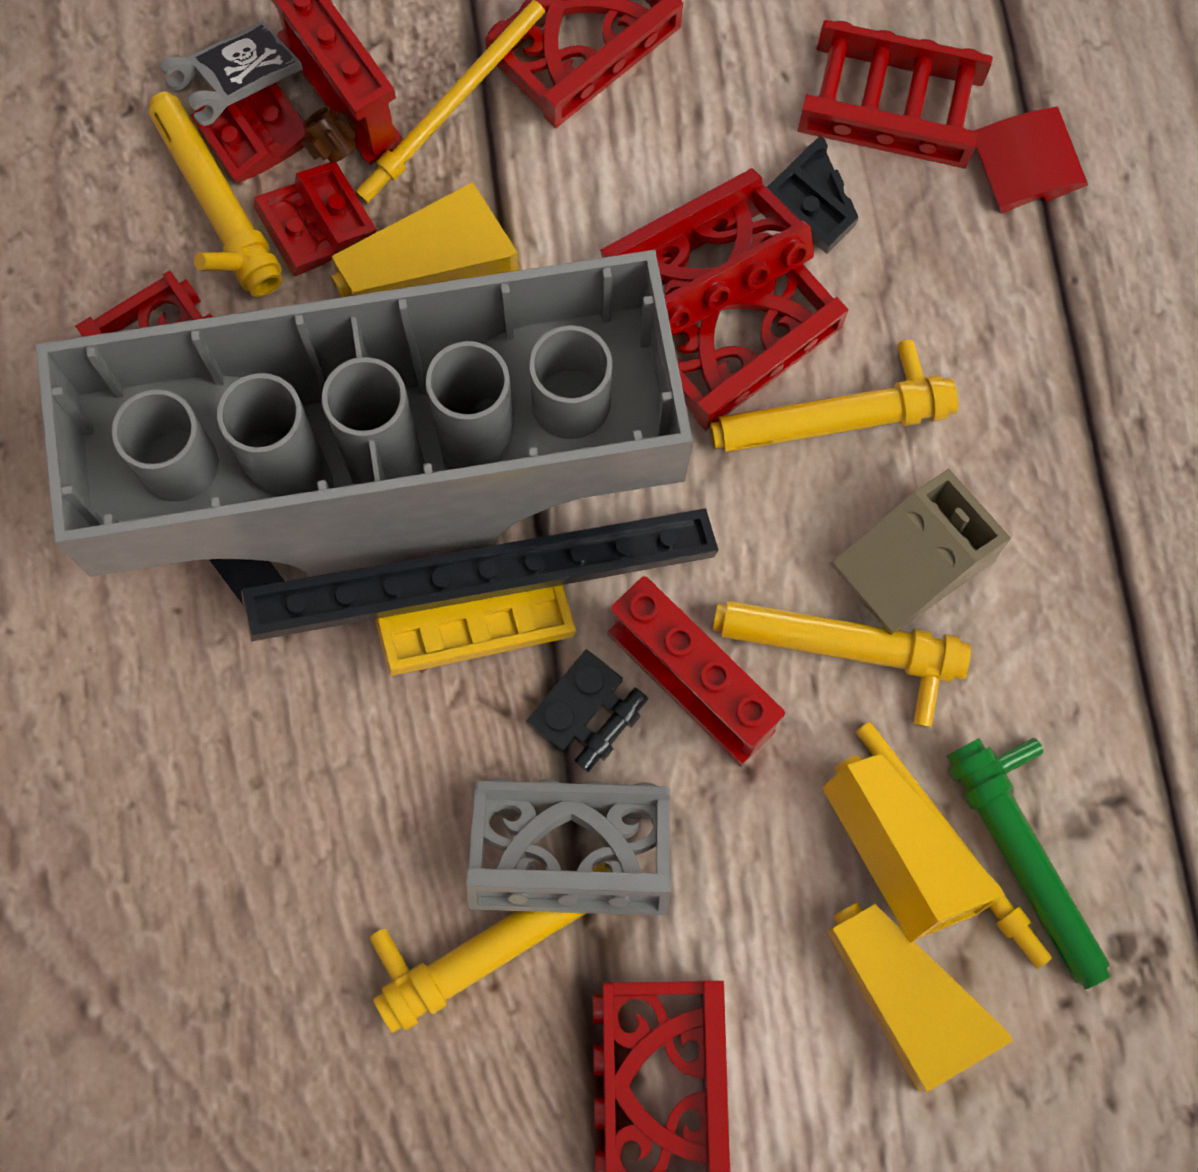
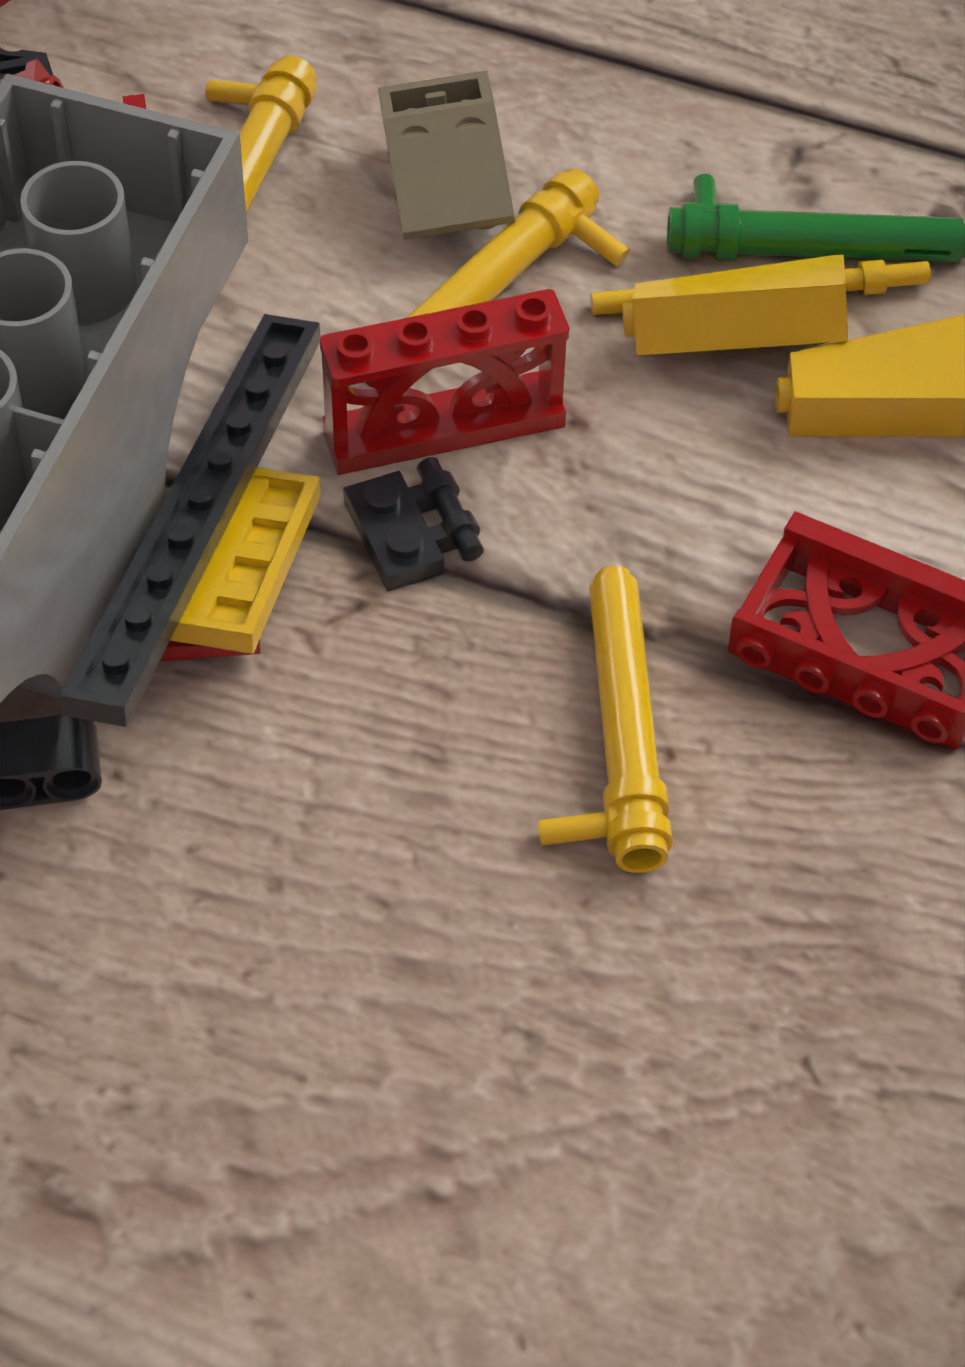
camera: 60 degrees left, 20 degrees down
light grey fence [466,778,670,916] -> none

